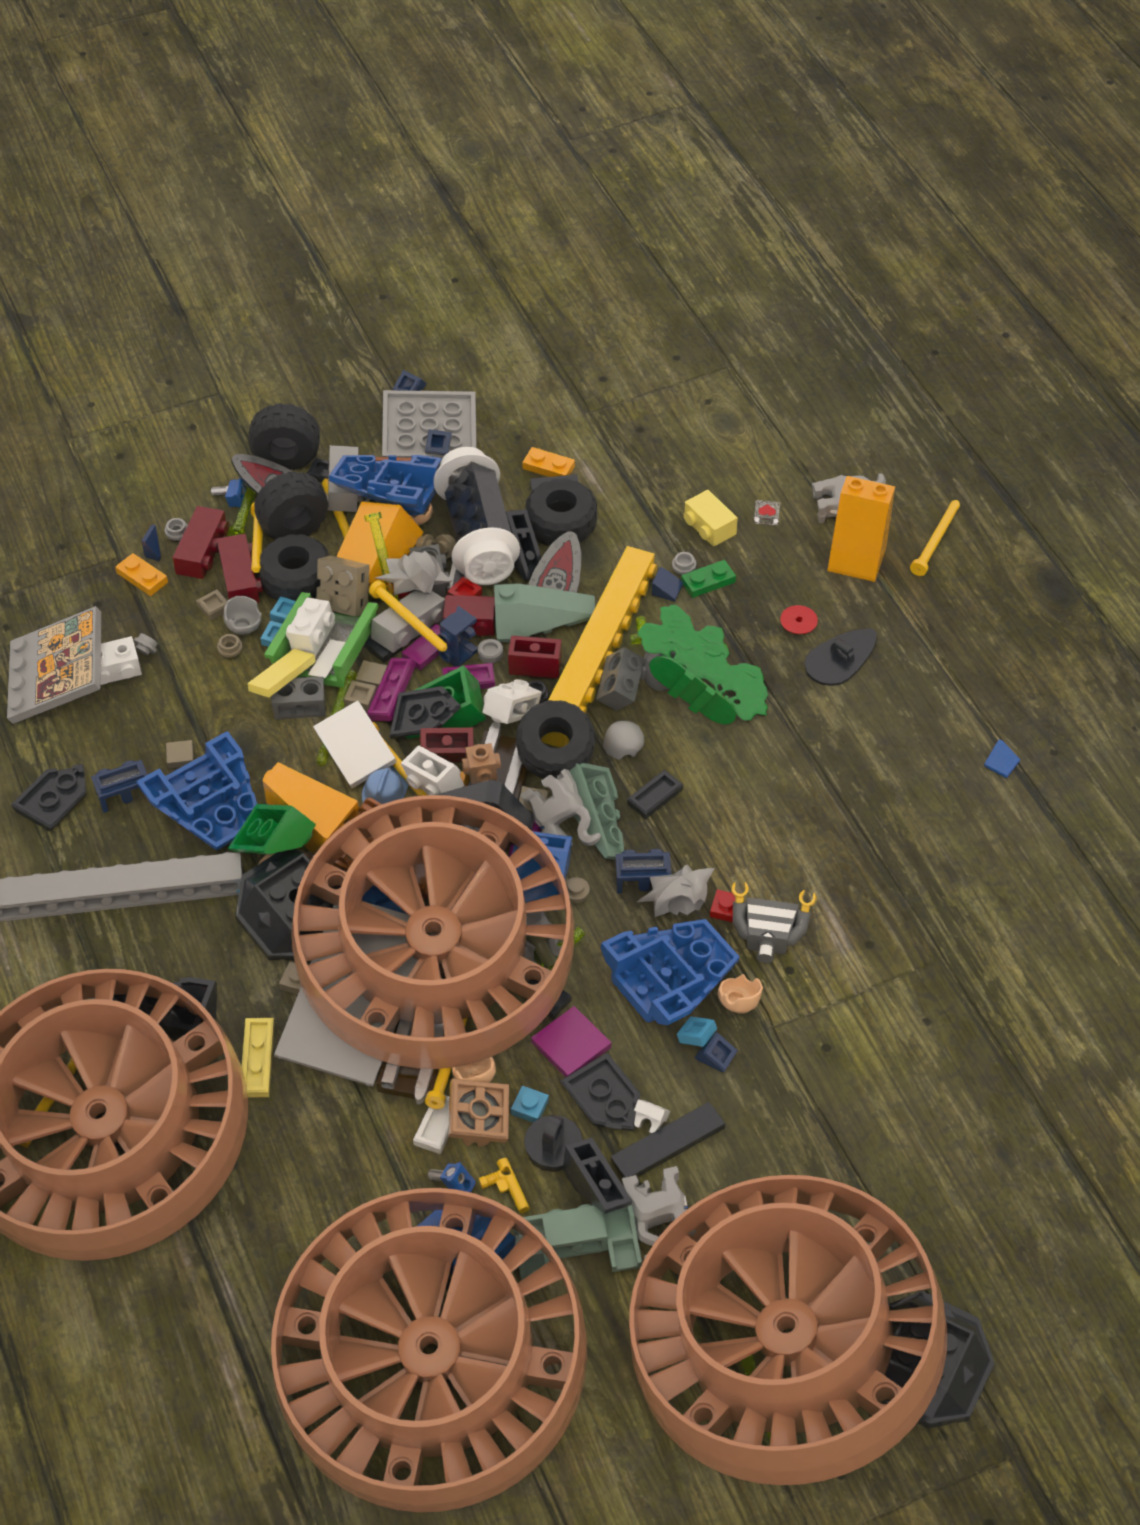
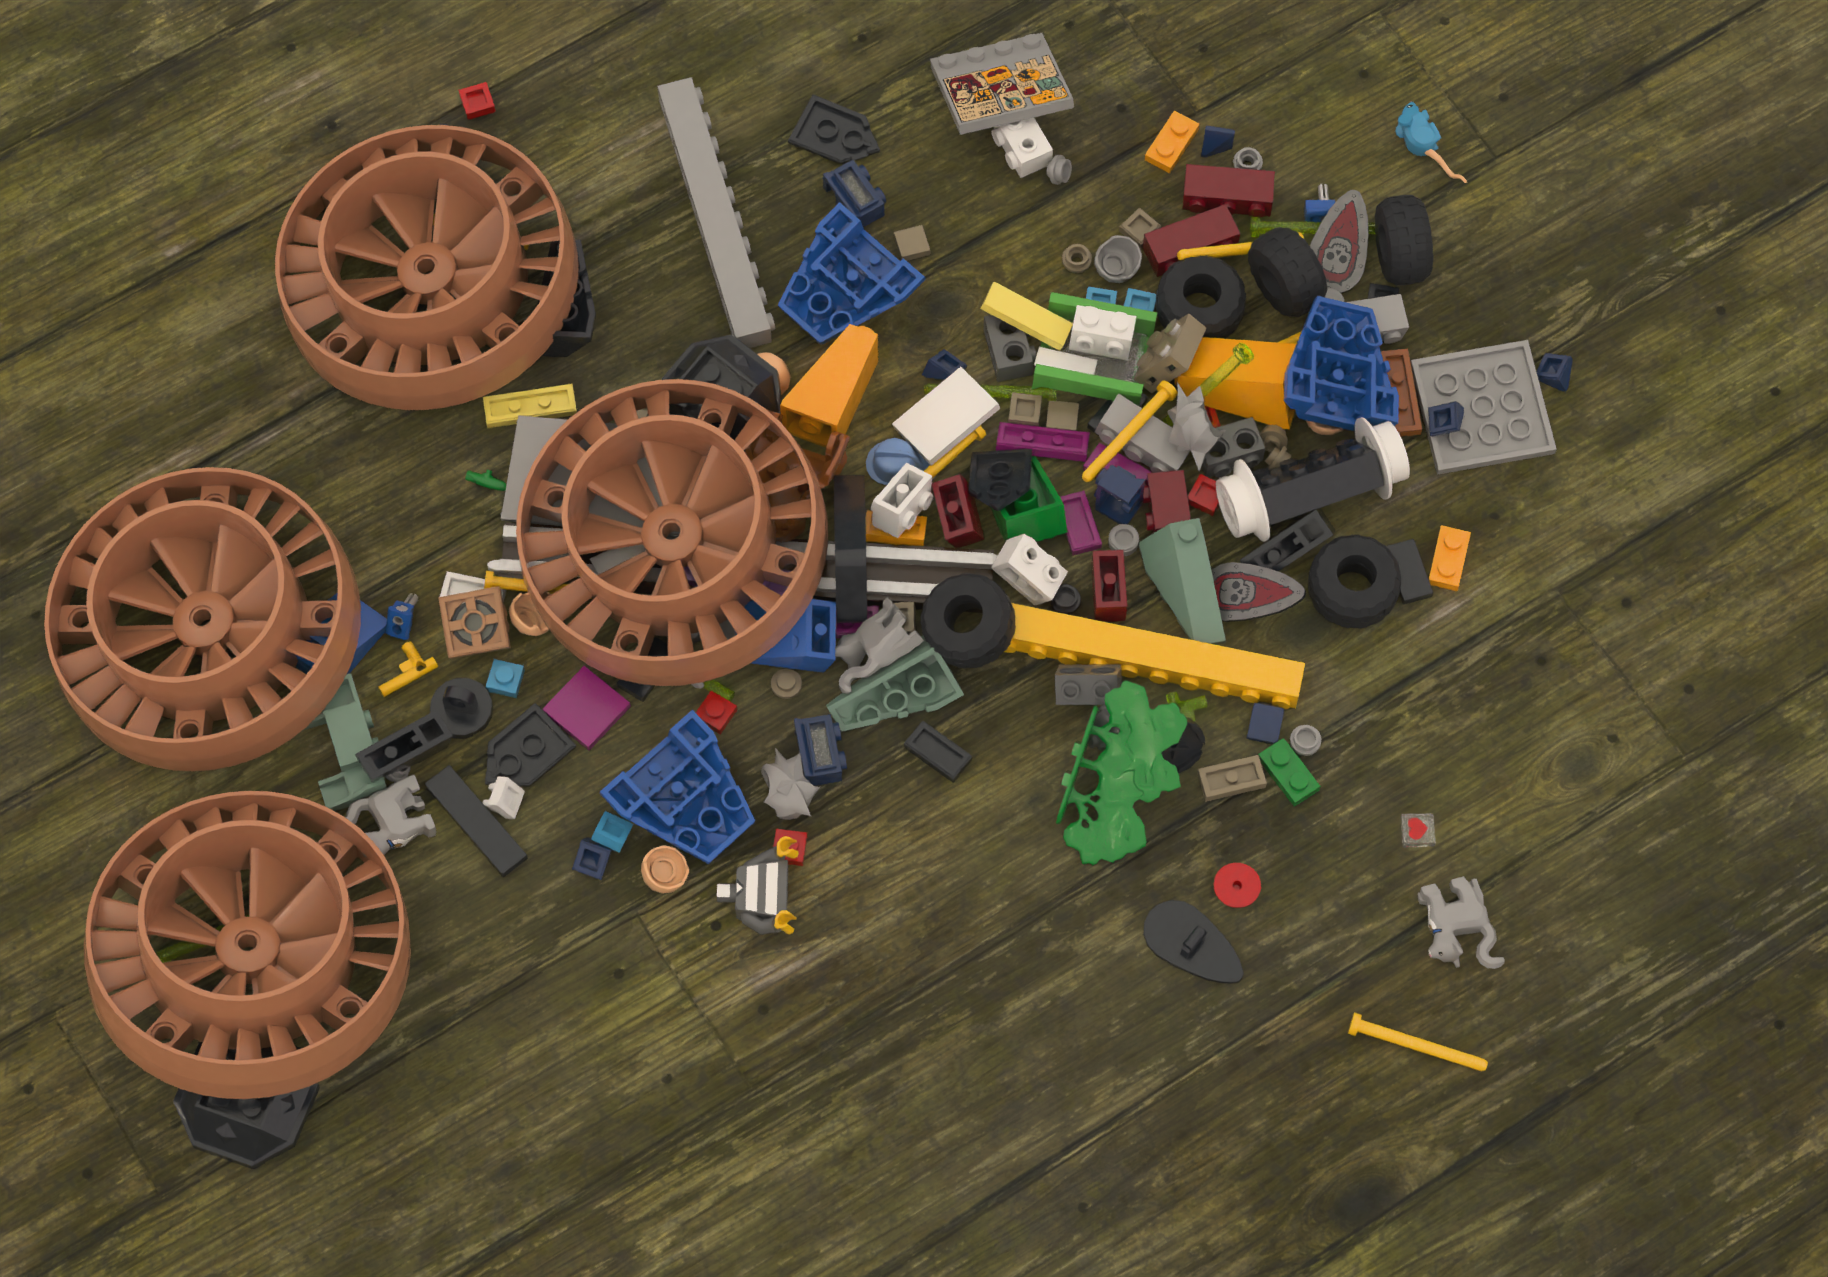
camera: 80 degrees right, 15 degrees up
green slope [228,804,316,854] -> none
medium nougat brick [462,743,501,785] -> none
light grey hair [603,721,644,760] -> none
light yellow brick [684,490,738,547] -> none
light orange slope [827,476,895,582] -> none
blue slope [984,739,1020,778] -> none
none -> green helmet [465,470,507,491]
none -> red plate [695,691,737,735]
none -> dark blue slope [922,349,967,380]
none -> dark tan plate [1197,755,1267,802]
none -> dark azure animal [1395,102,1467,183]

